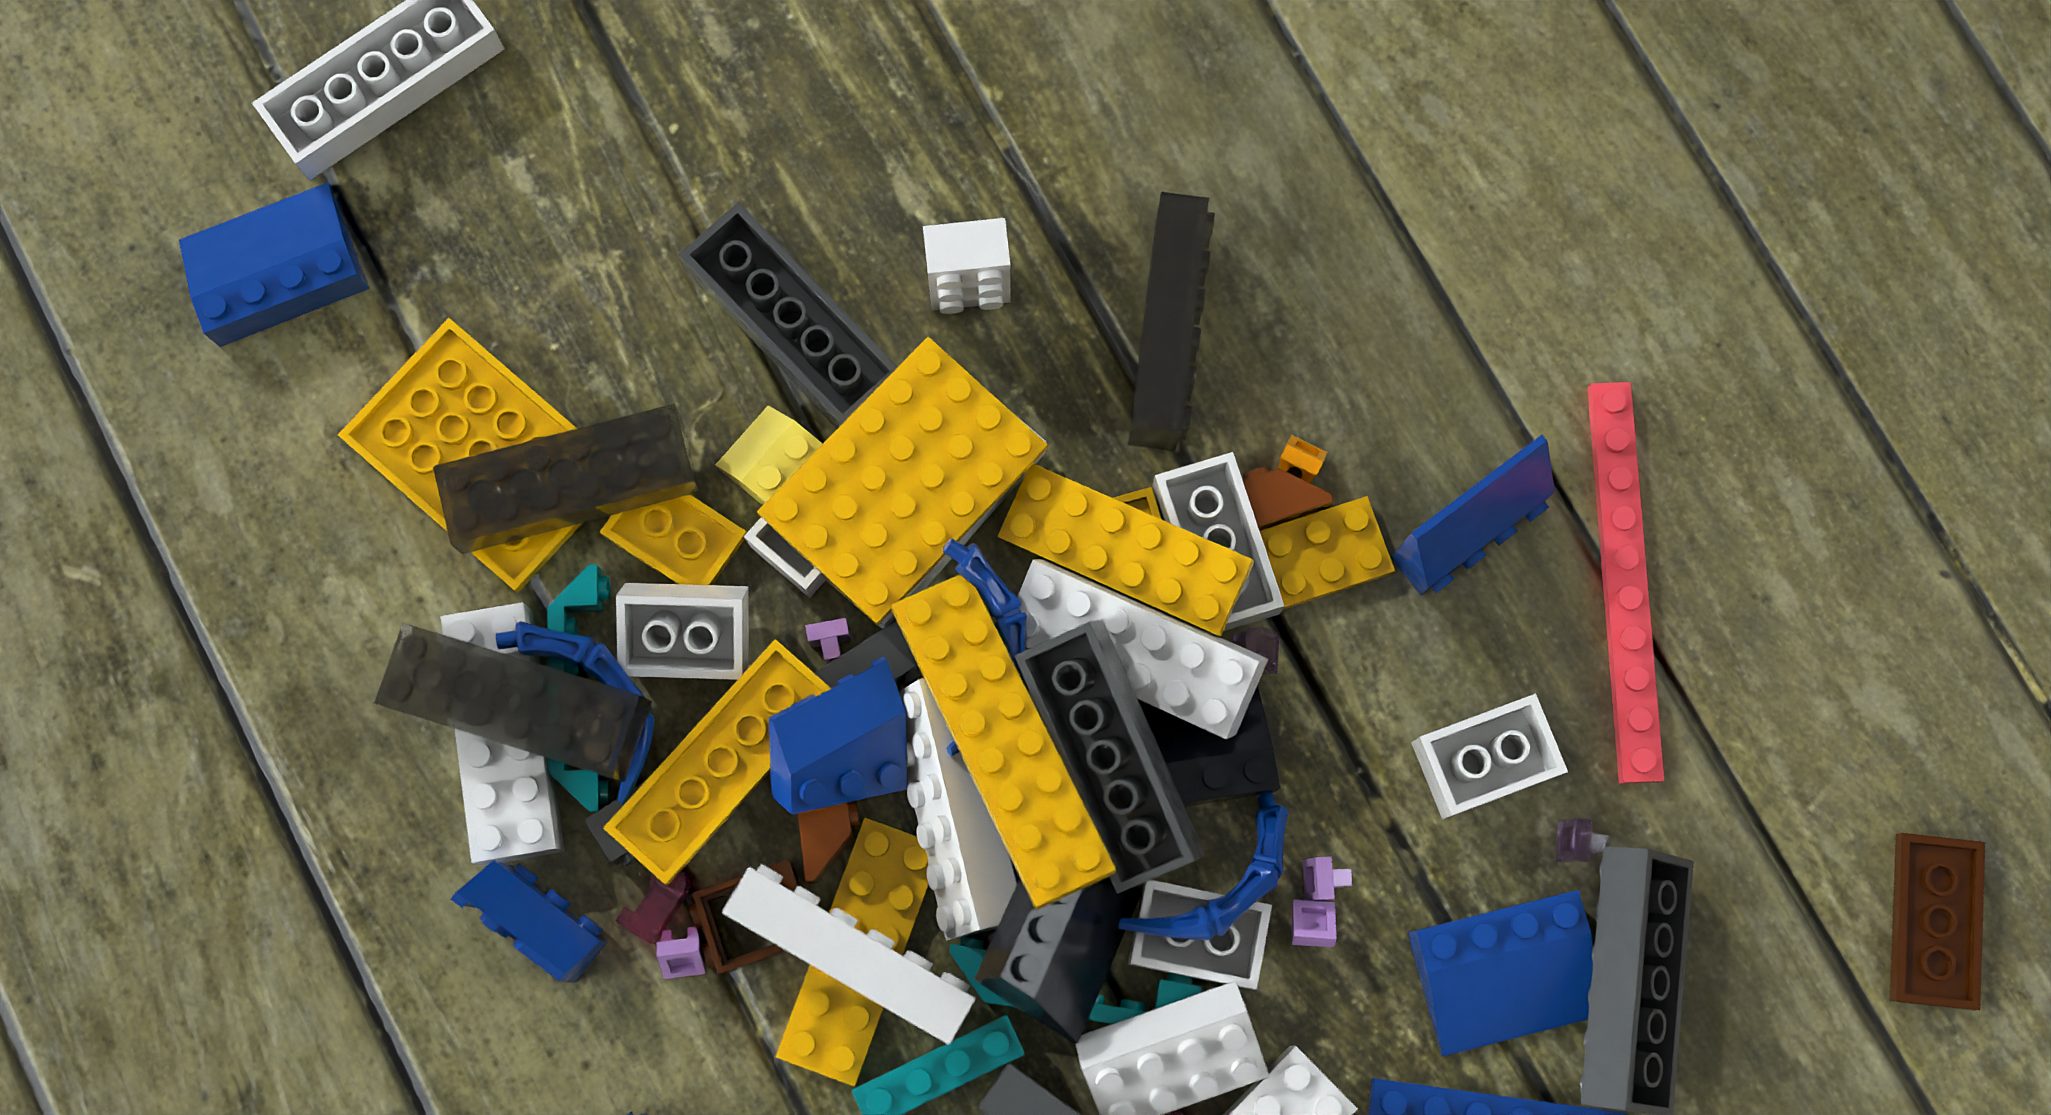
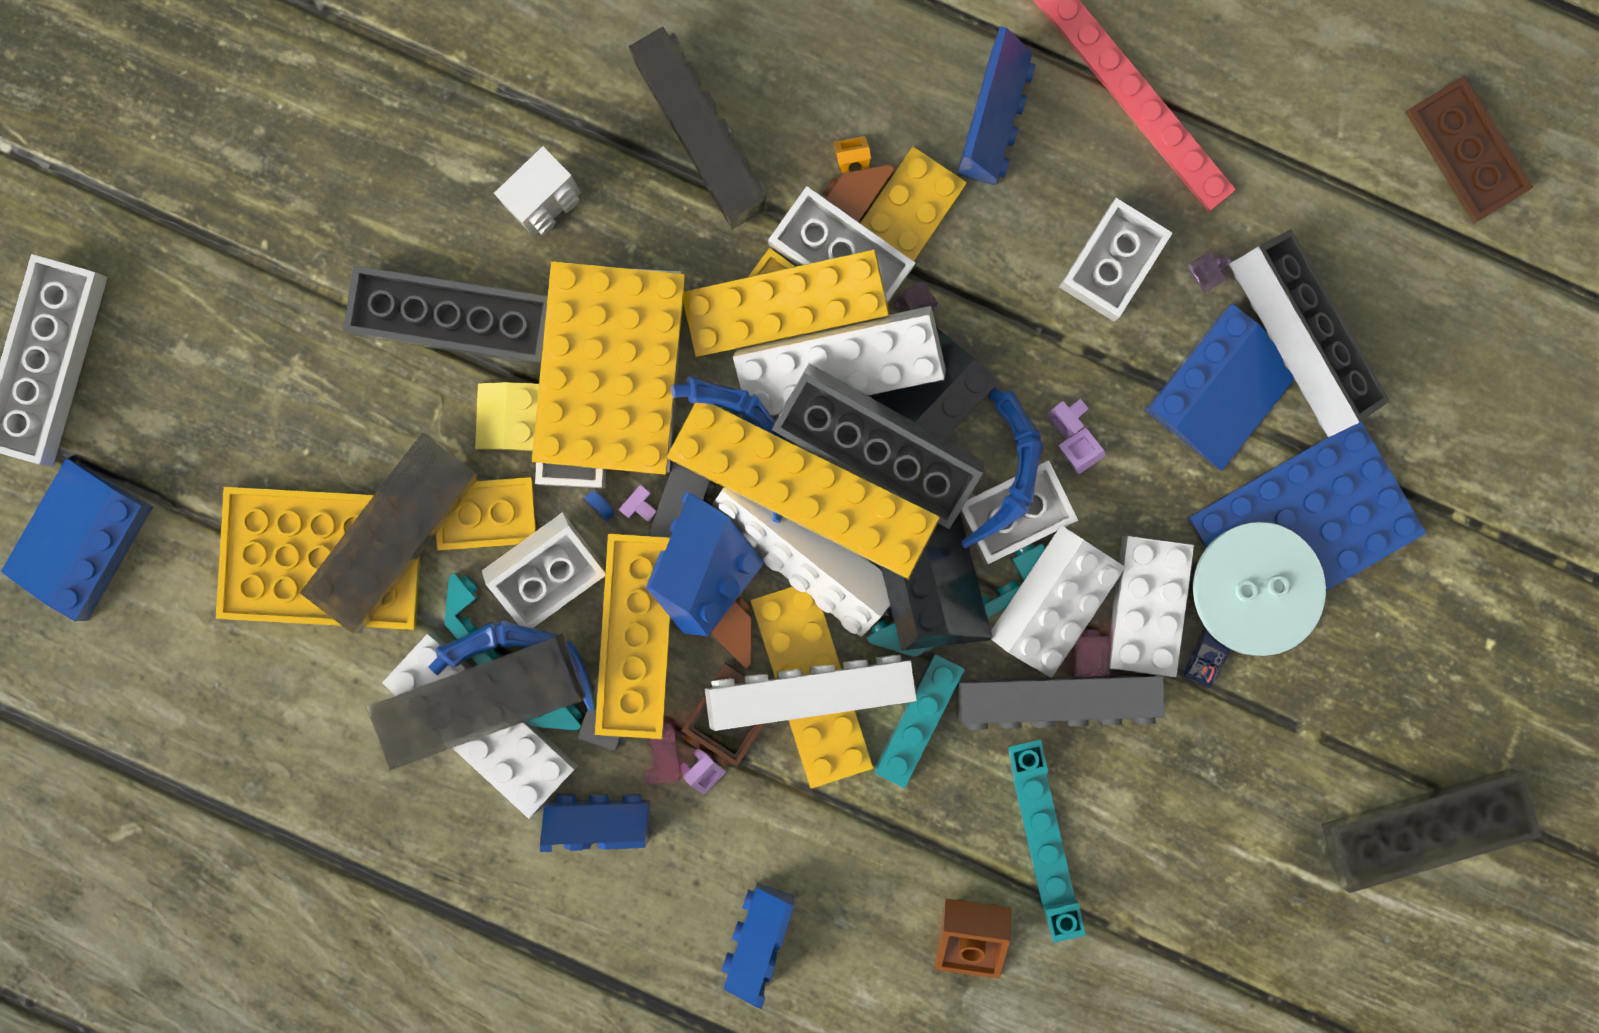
camera: 35 degrees left, 10 degrees up
none -> blue tile [583,490,615,522]

